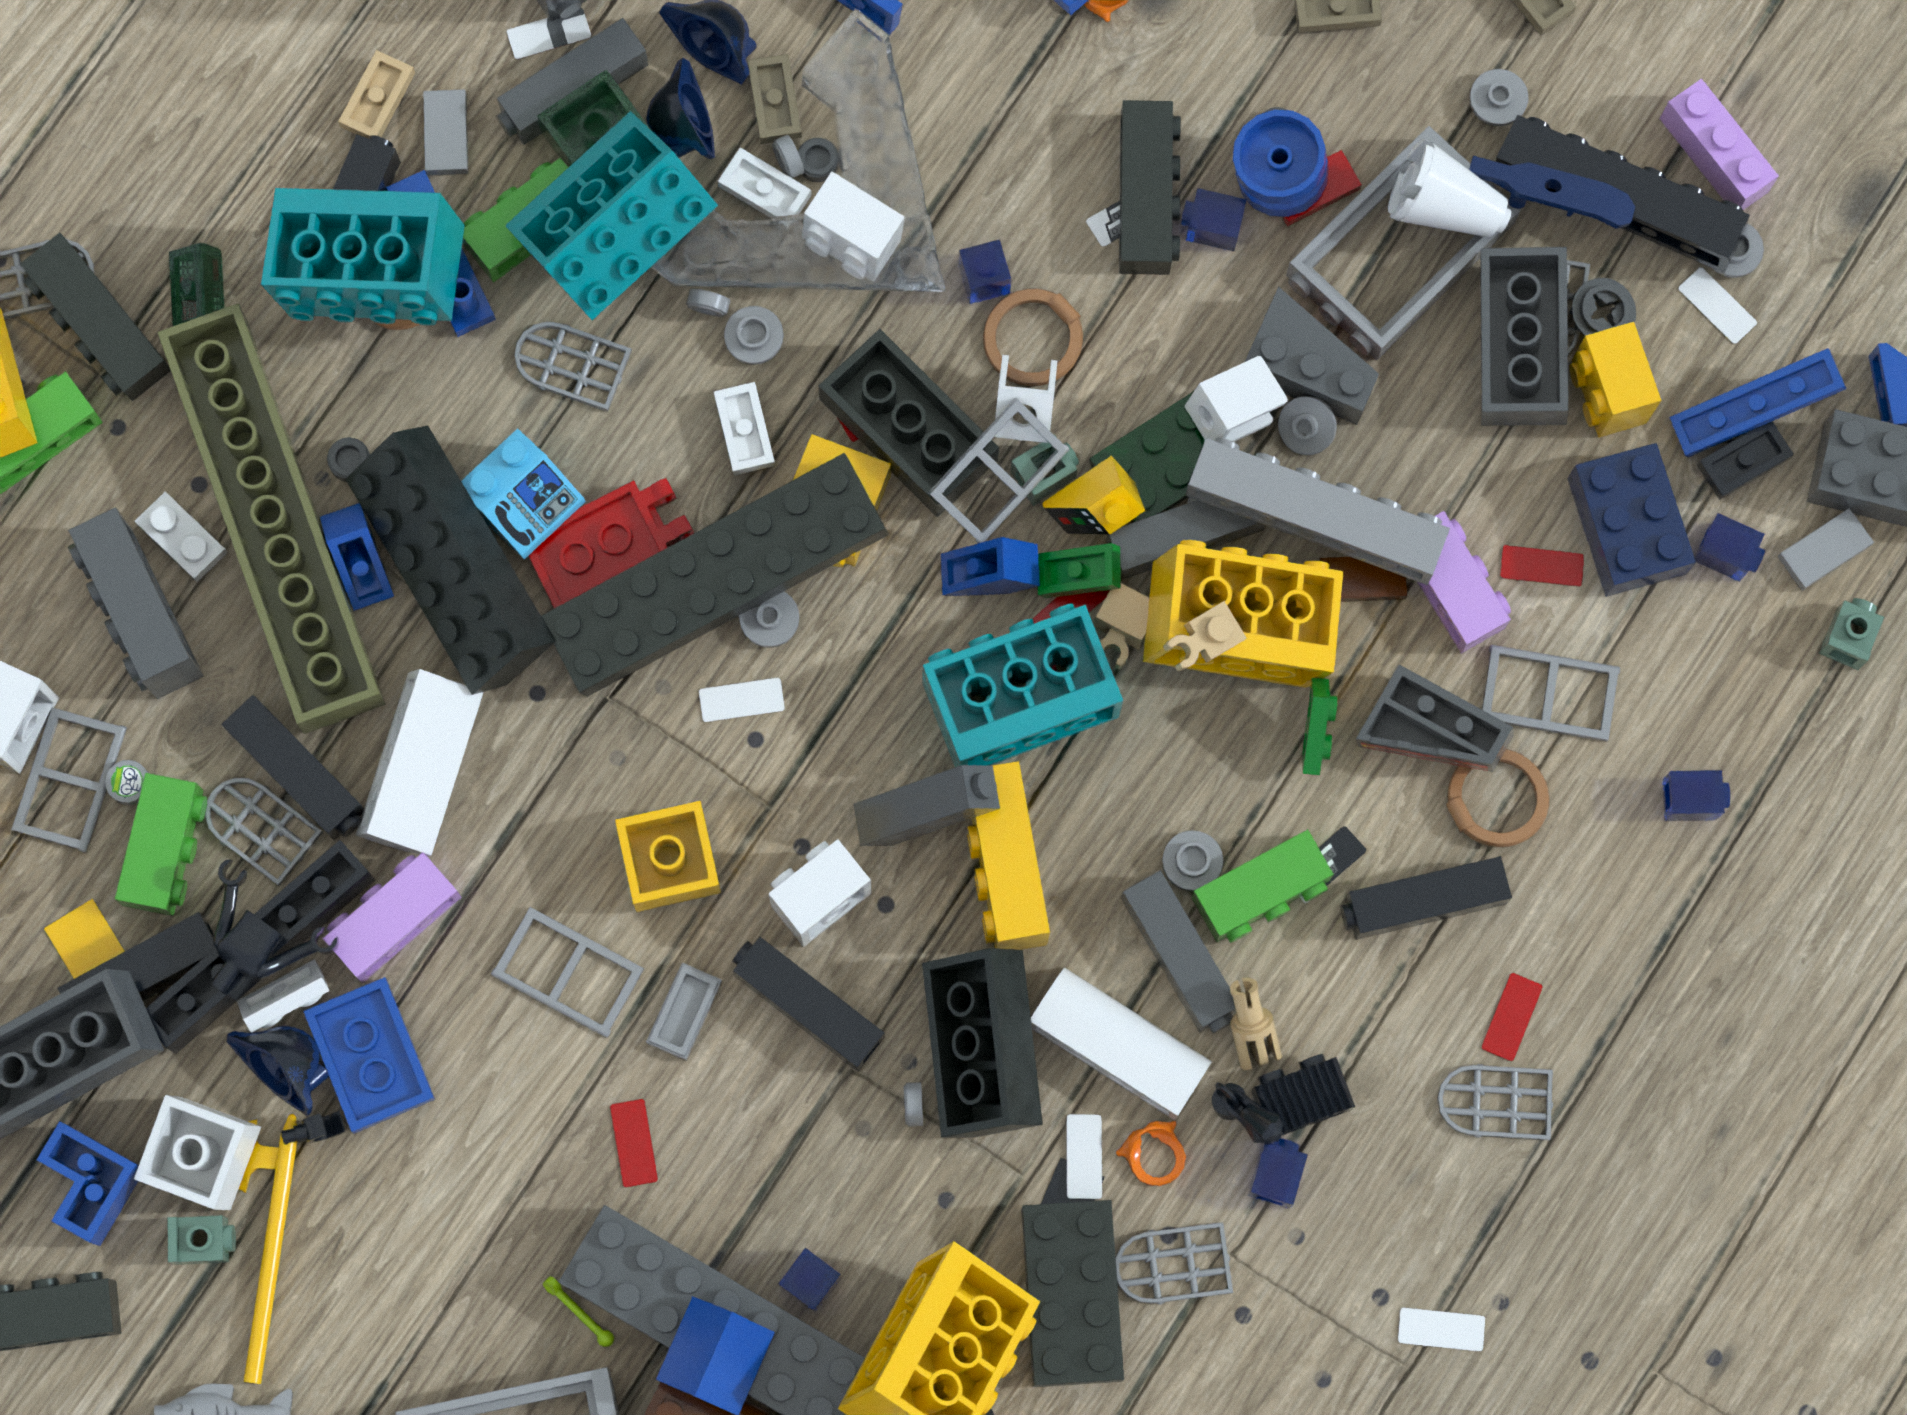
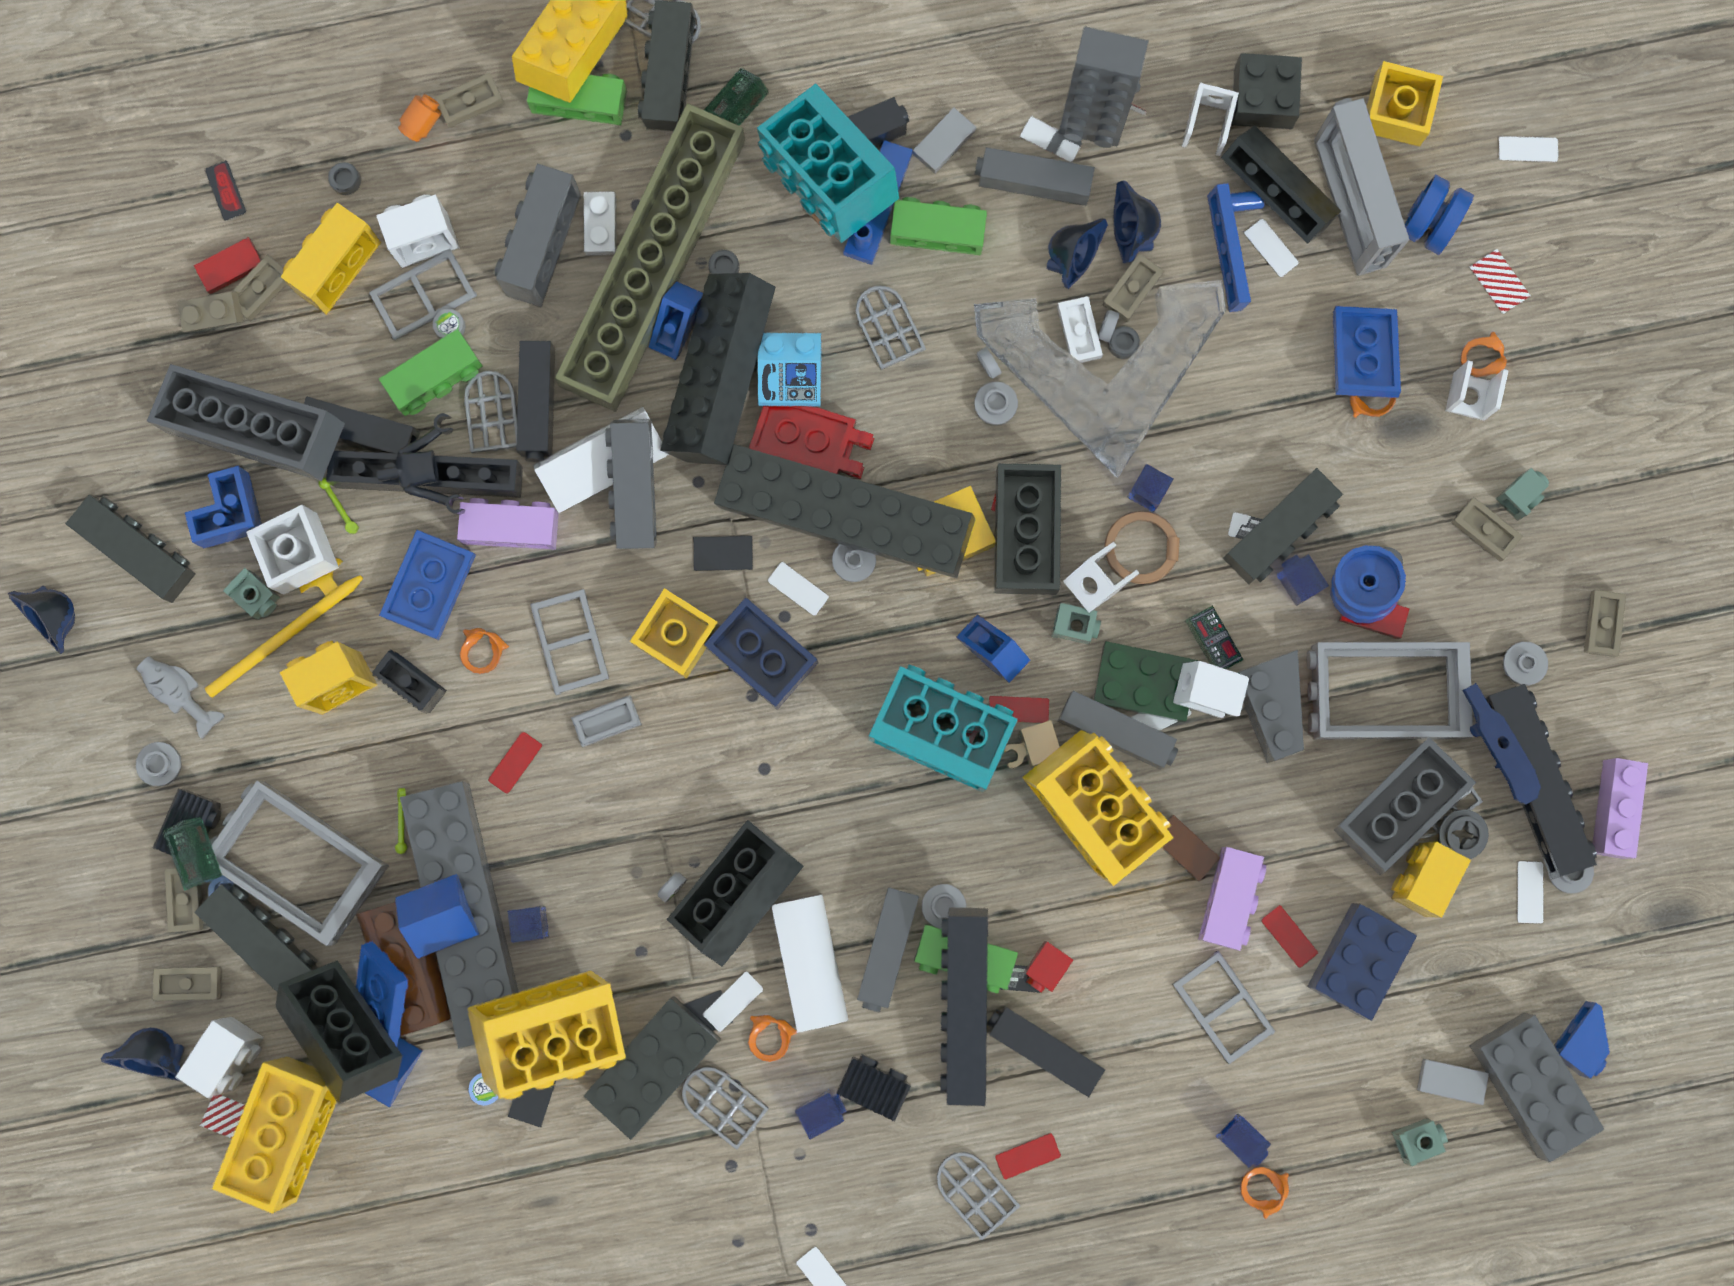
camera: 50 degrees right, 5 degrees up
yellow sticker [44,898,125,979] -> none
dark blue hat [226,1026,329,1116] -> none
white plate [237,959,329,1033] -> none
black piece [281,1110,345,1145] -> none
tan plate [338,50,415,139] -> none
teal brick [505,111,718,320] -> none
clear green brick [537,69,652,168] -> none
white plate [714,382,775,476] -> none
black brick [732,937,885,1072] -> none
white brick [768,839,871,947] -> none
white brick [802,172,905,282] -> none
dark grey brick [853,765,1000,846] -> none
light grey window [928,398,1069,543] -> none
yellow brick [967,761,1050,950] -> none
green plate [1038,543,1121,598] -> none
yellow slope [1042,455,1145,535] -> none
tan plate [1163,601,1247,671] -> none
light grey brick [1185,438,1450,585] -> none
black piece [1212,1082,1283,1146] -> none
tan arm [1230,978,1282,1071] -> none
light grey piece [1278,396,1337,455] -> none
green plate [1301,677,1337,775] -> none
dark grey wedge [1356,664,1514,772] -> none
white cone [1388,139,1511,237] -> none
medium nougat piece [1446,749,1549,847] -> none
blue piece [1669,348,1847,457] -> none
clear blue brick [1694,513,1766,582] -> none
black plate [1697,421,1794,500] -> none
none -> yellow brick [279,641,378,715]
none -> lime hinge [318,477,359,534]
none -> black brick [372,649,447,714]
none -> orange piece [460,628,509,674]
none -> dark grey brick [605,419,657,549]
none -> black sticker [693,536,753,571]
none -> dark blue brick [704,597,818,710]
none -> black brick [940,907,988,1106]
none -> red brick [1023,941,1074,993]
none -> slope [1185,606,1244,669]
none -> orange piece [1241,1166,1289,1219]

